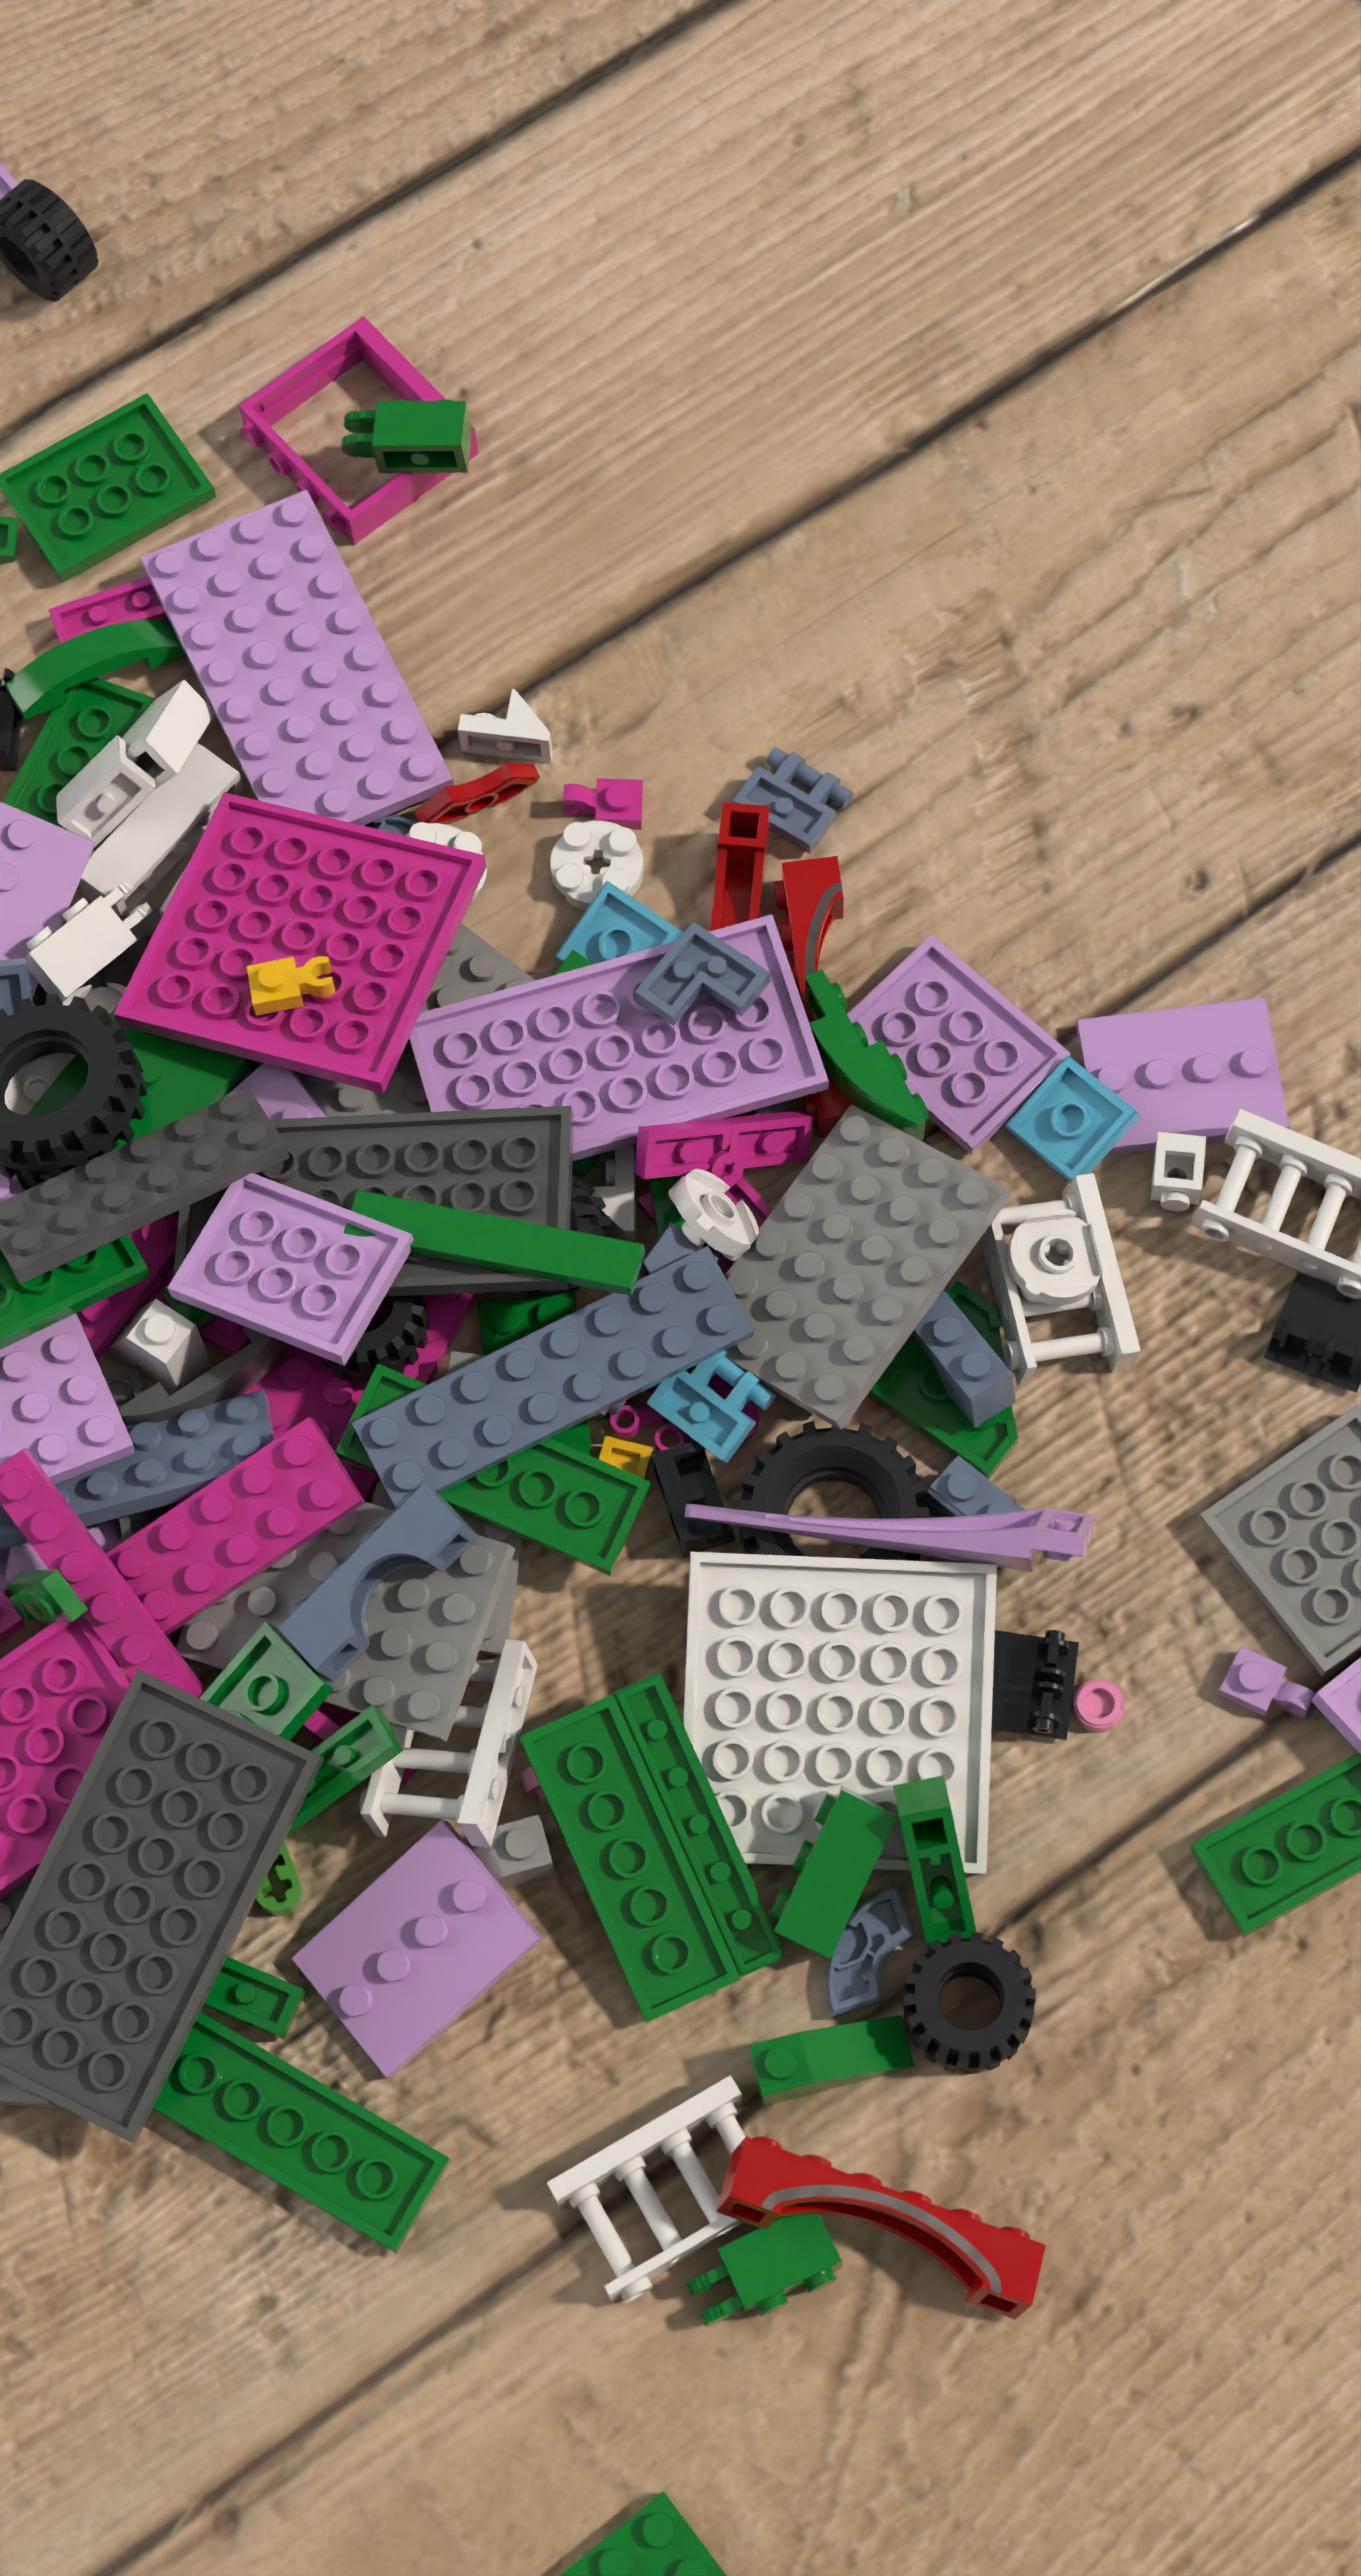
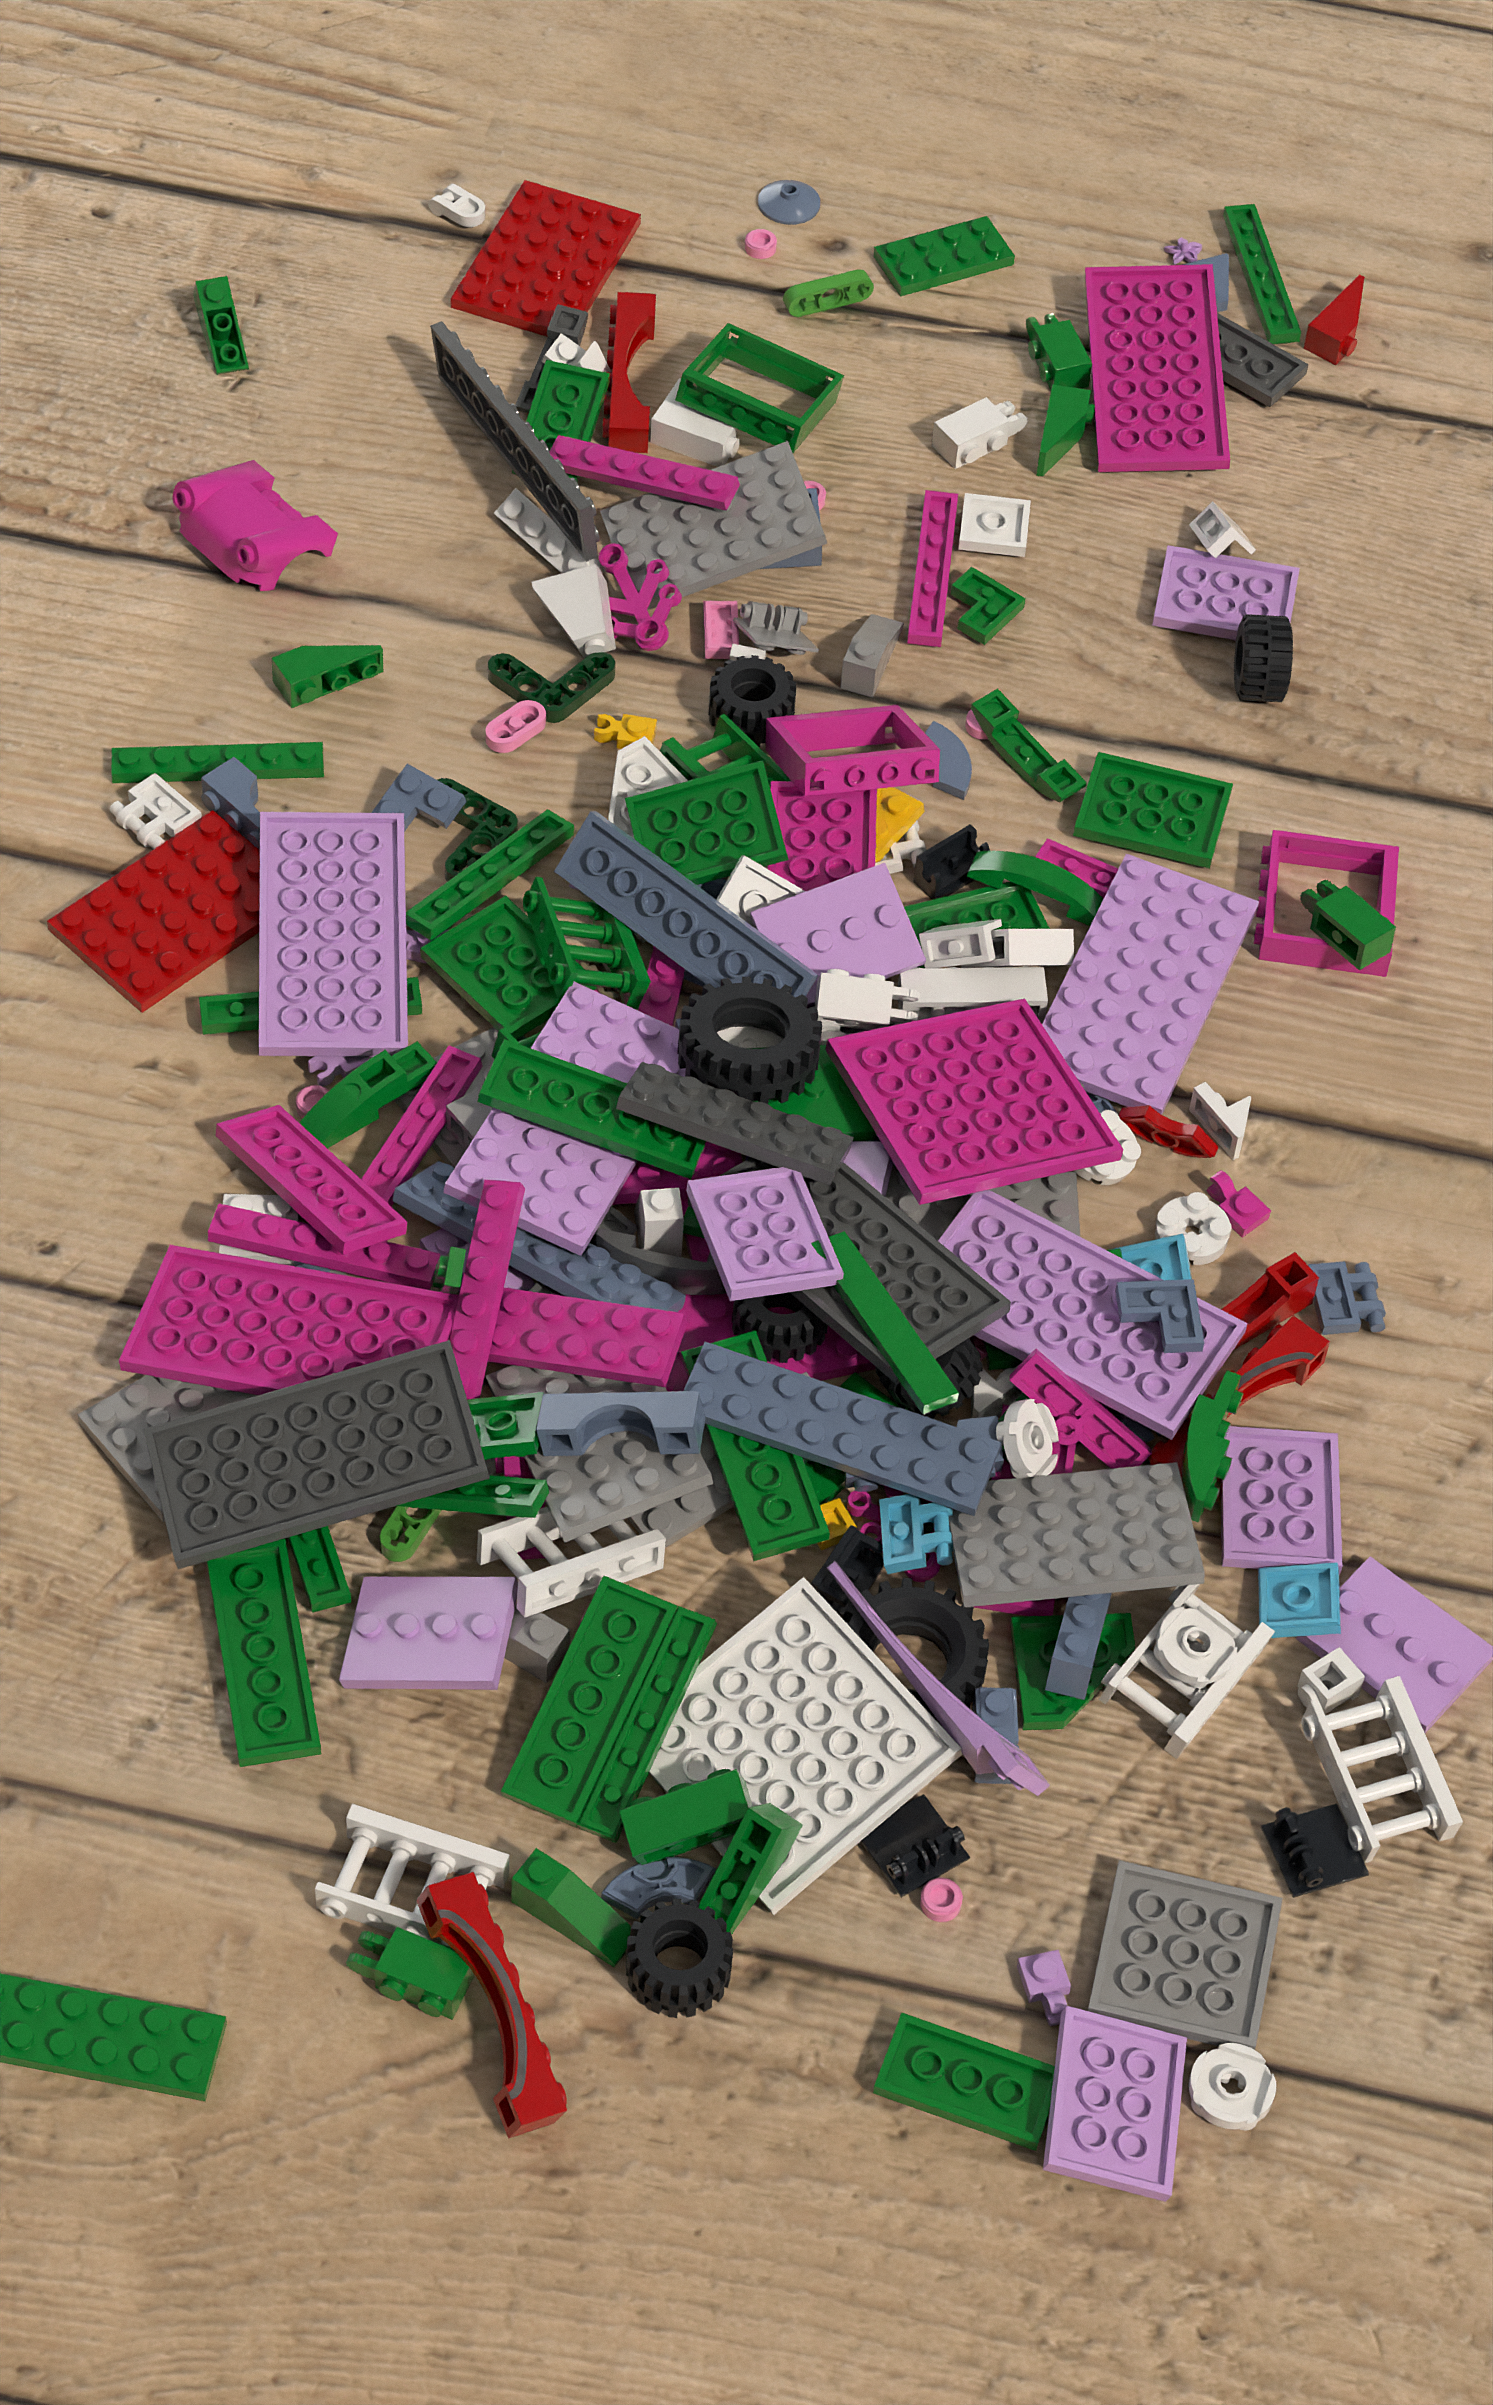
camera: 40 degrees right, 15 degrees down
yellow plate [247,956,336,1016] -> none

